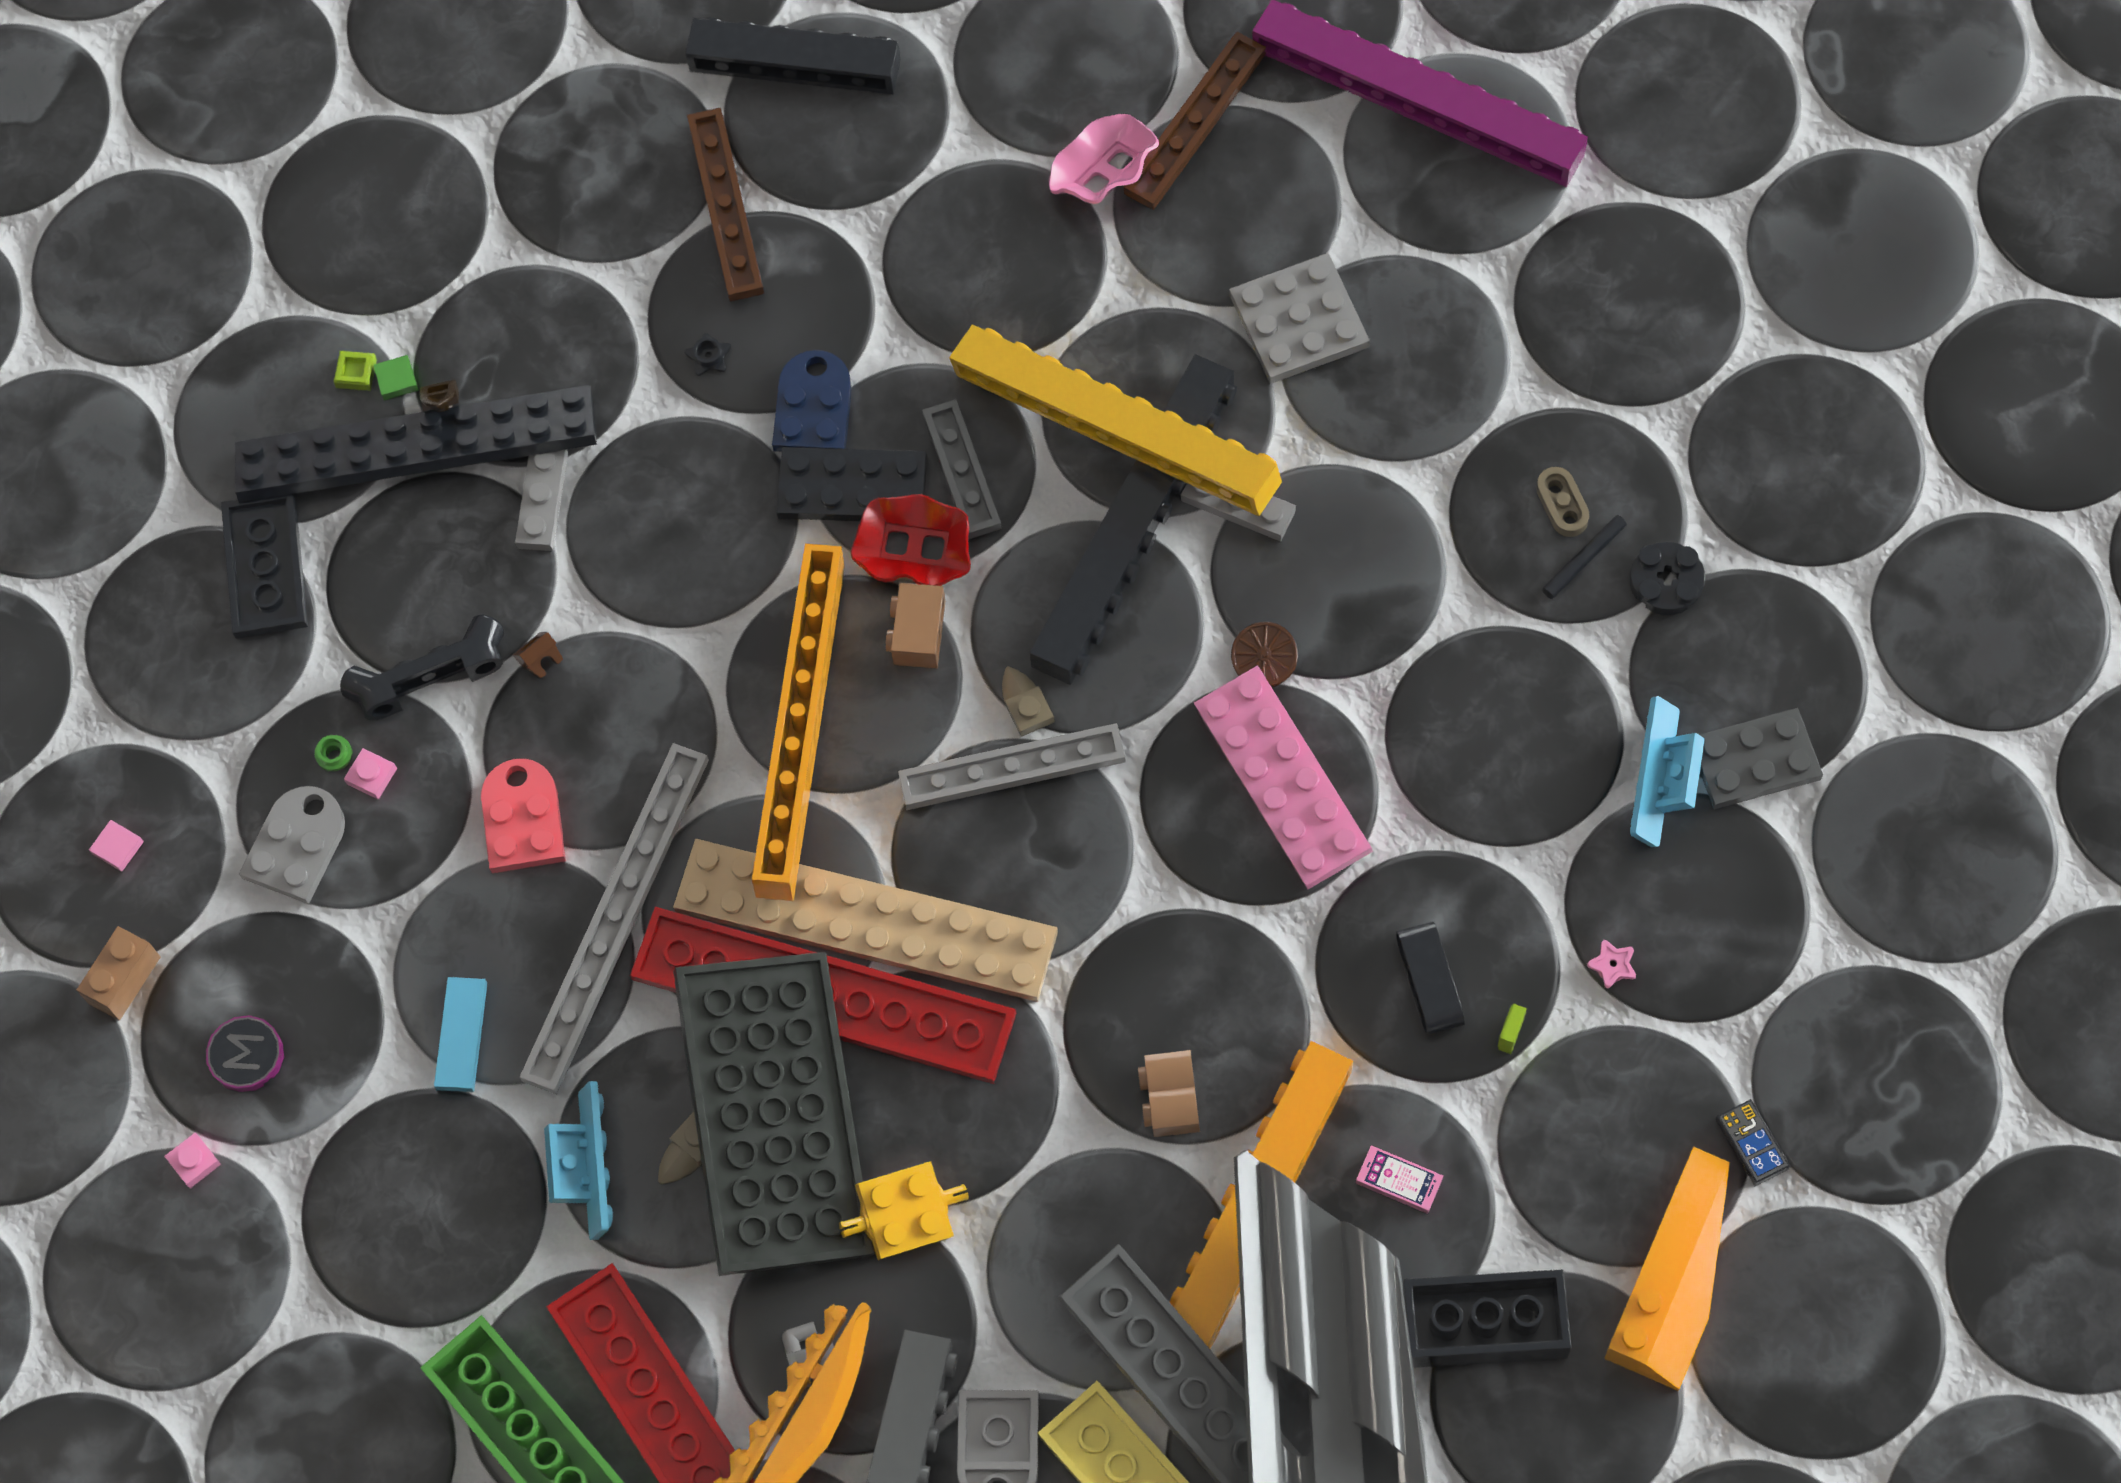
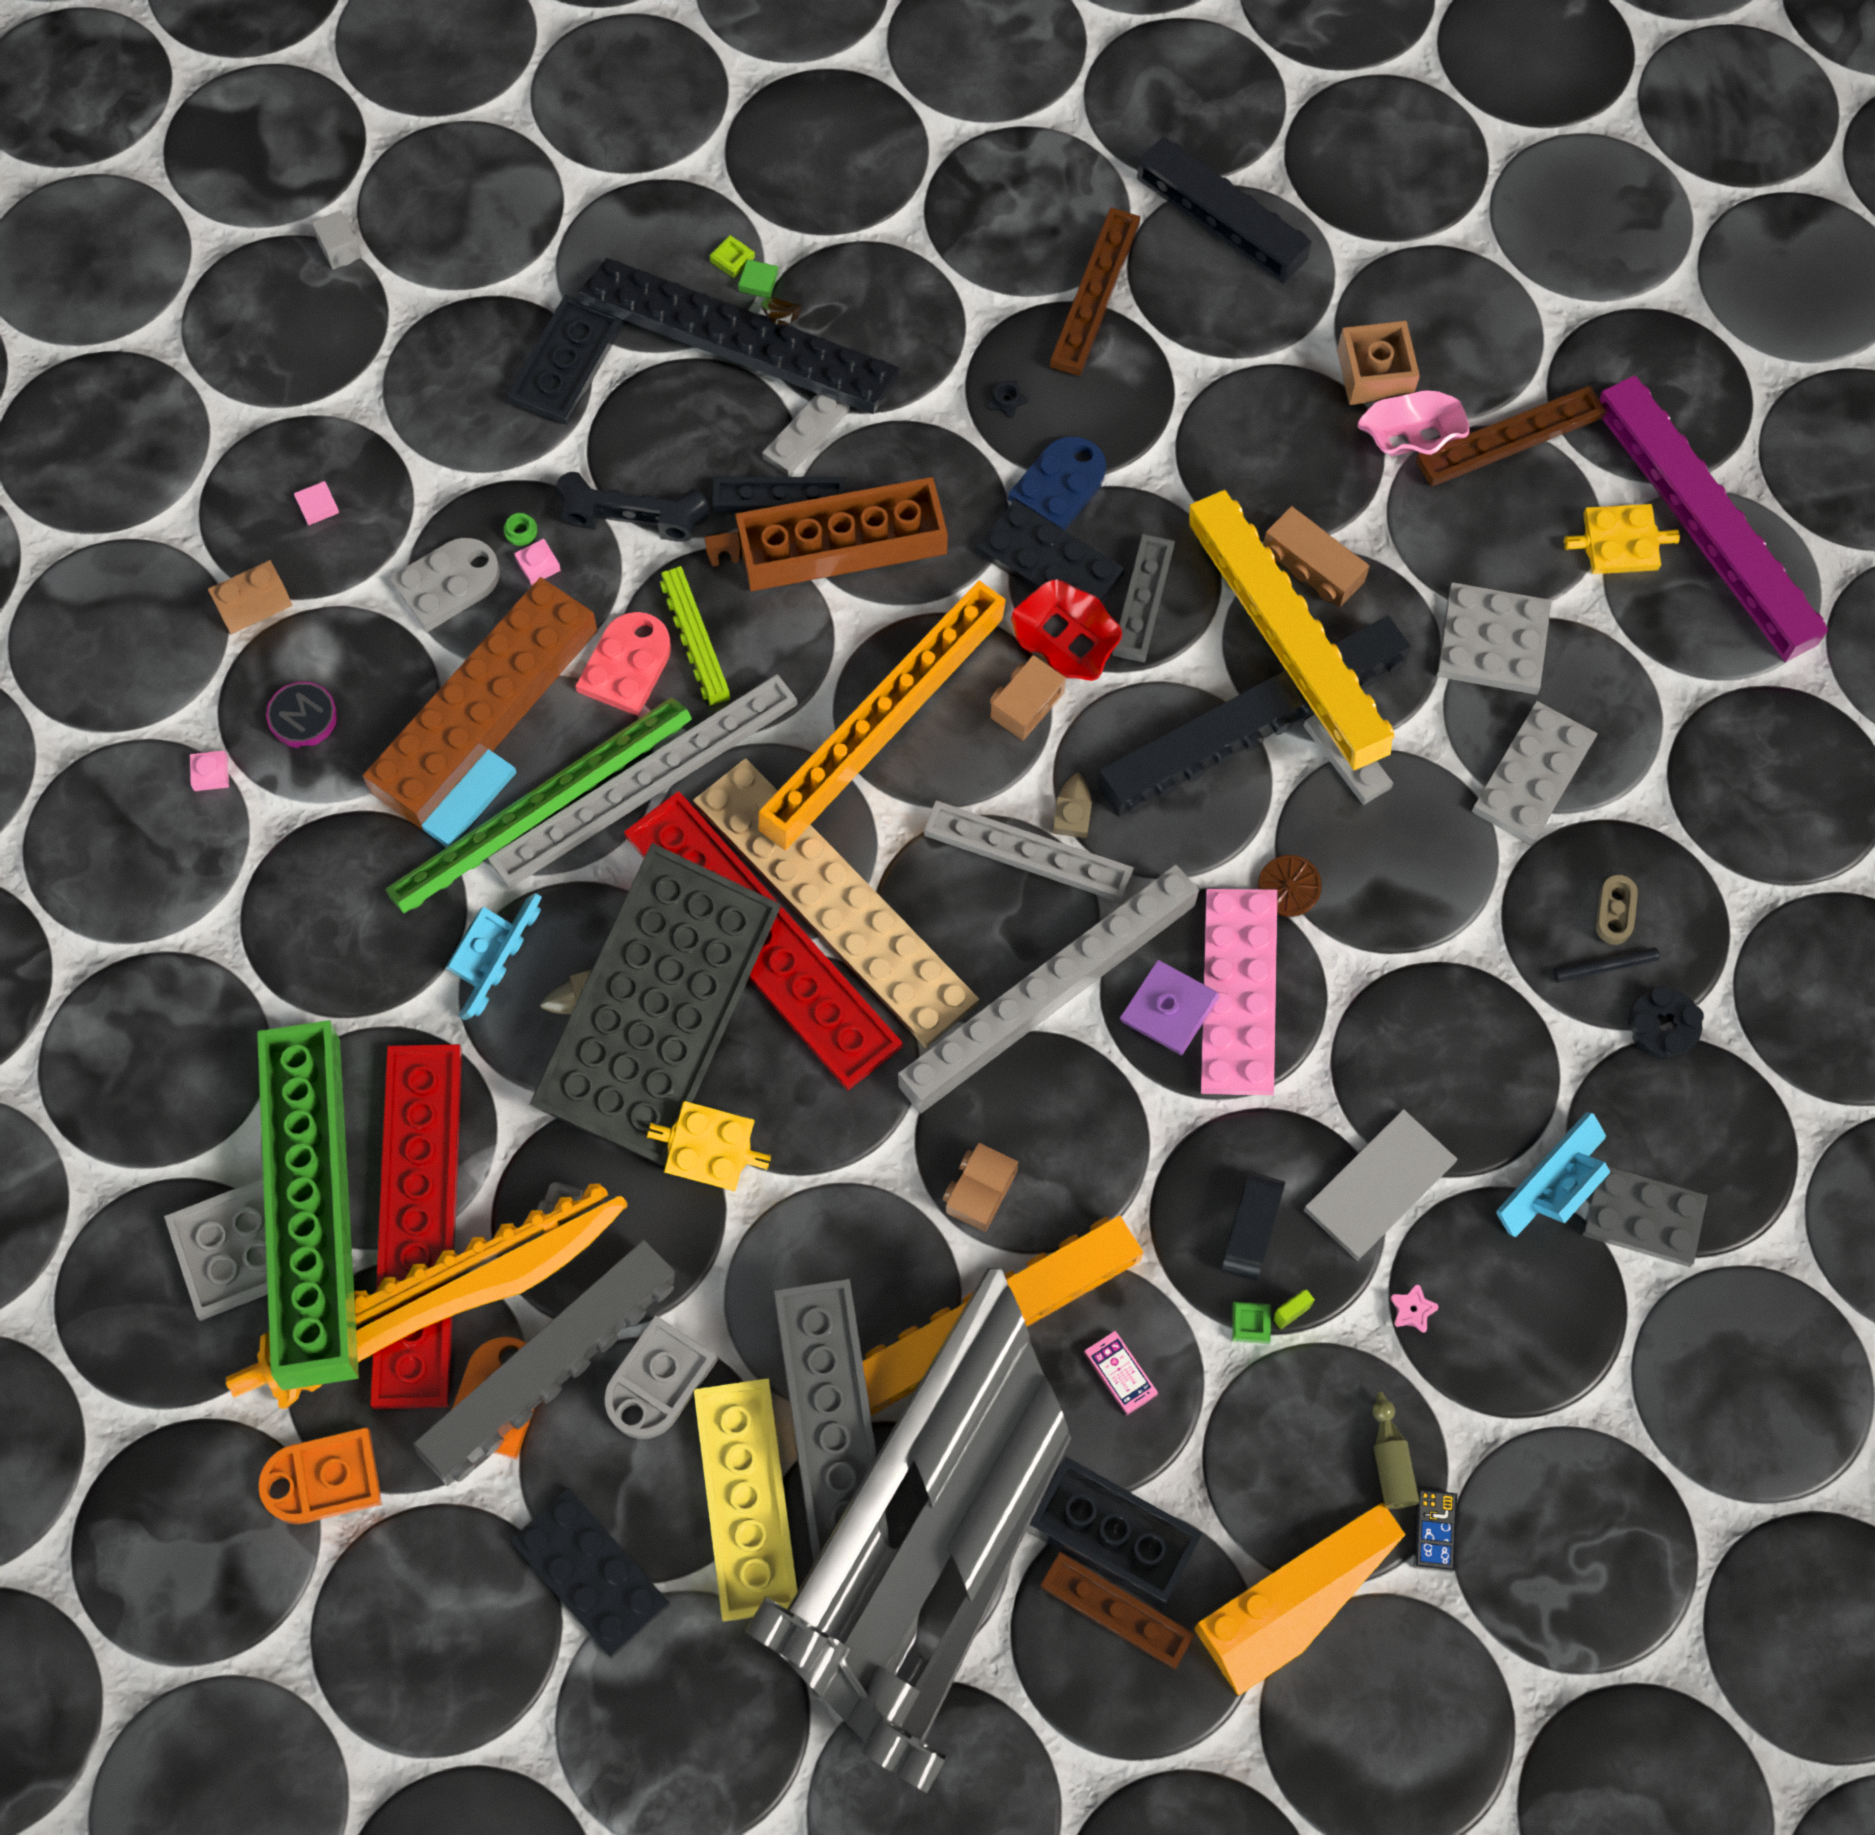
camera: 25 degrees right, 0 degrees up
none -> dark orange brick [363,577,598,830]
none -> bright green plate [385,697,692,913]
none -> lime piece [659,566,730,706]
none -> black plate [713,477,846,513]
none -> dark orange brick [735,477,948,592]
none -> light grey brick [898,865,1199,1114]
none -> reddish brown plate [1040,1552,1195,1671]
none -> medium lavender plate [1120,960,1220,1056]
none -> bright green tile [1232,1302,1271,1344]
none -> medium nougat brick [1263,506,1370,608]
none -> light grey tile [1304,1109,1458,1262]
none -> medium nougat brick [1337,321,1420,405]
none -> olive wheel [1372,1392,1420,1509]
none -> light grey plate [1471,701,1598,846]
none -> yellow plate [1564,504,1680,574]

